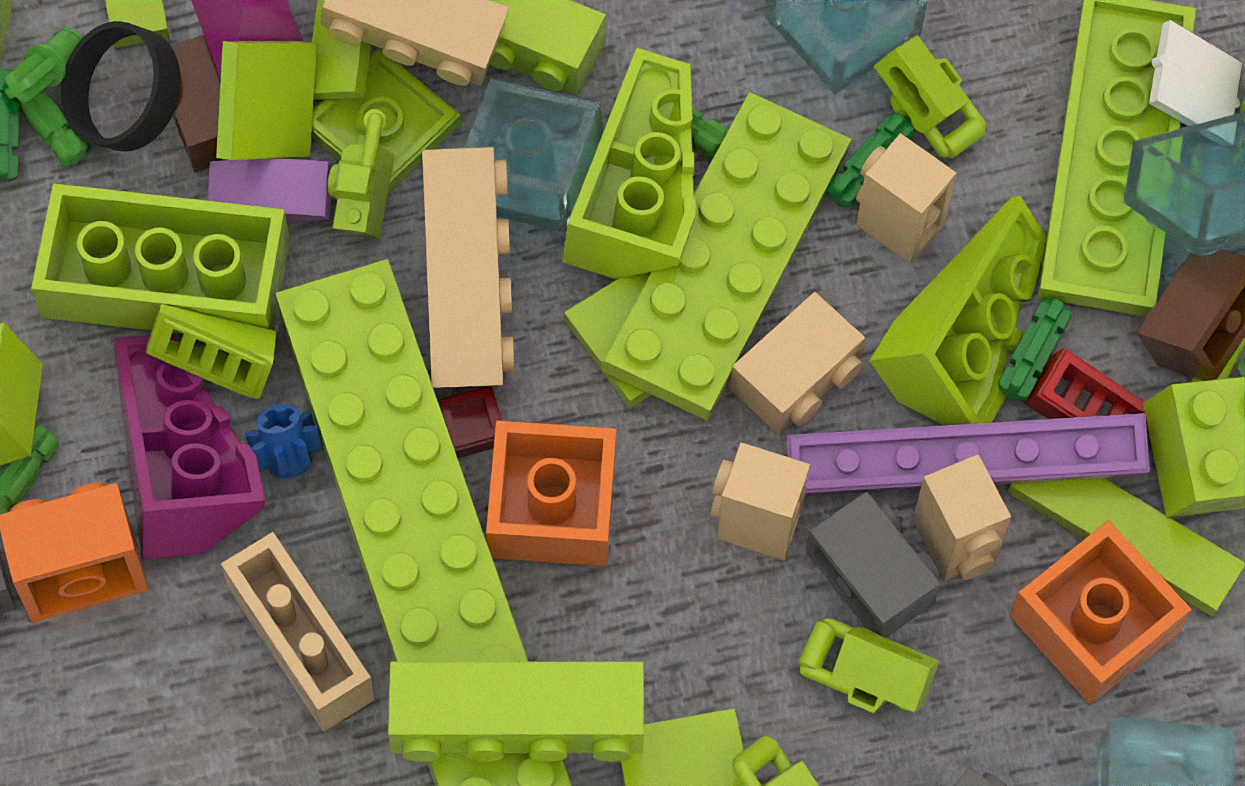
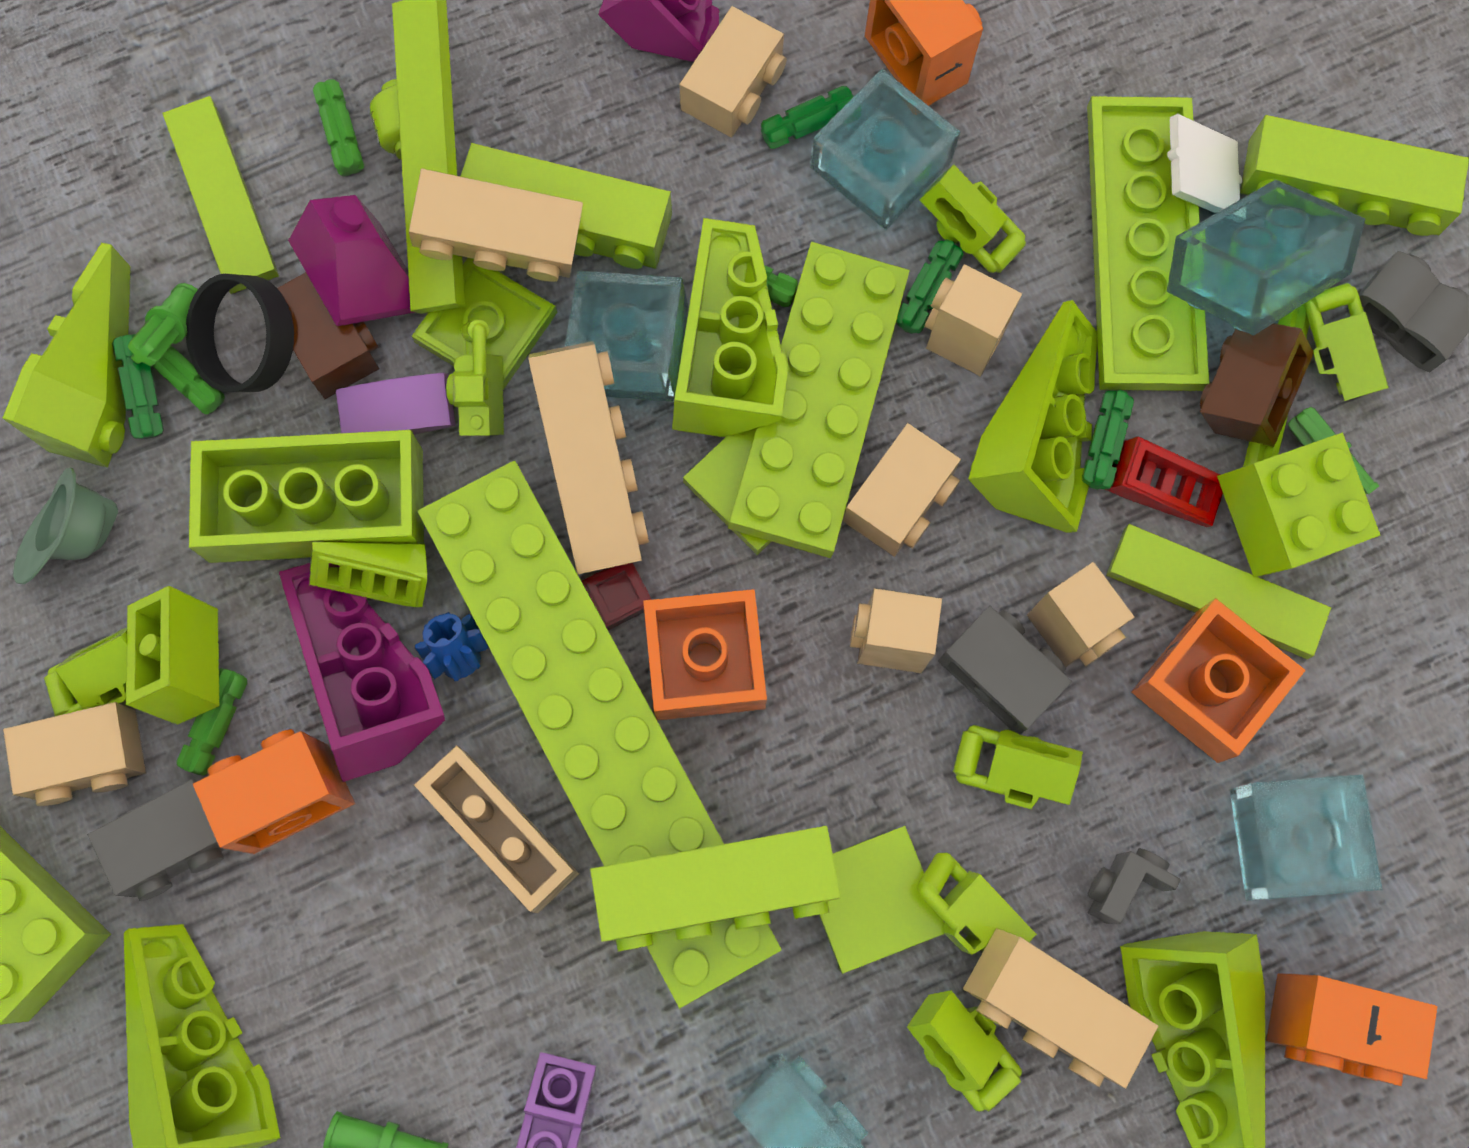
camera: 10 degrees left, 10 degrees up
lime tile [216,41,317,160] -> none
medium lavender tile [787,413,1150,496] -> none

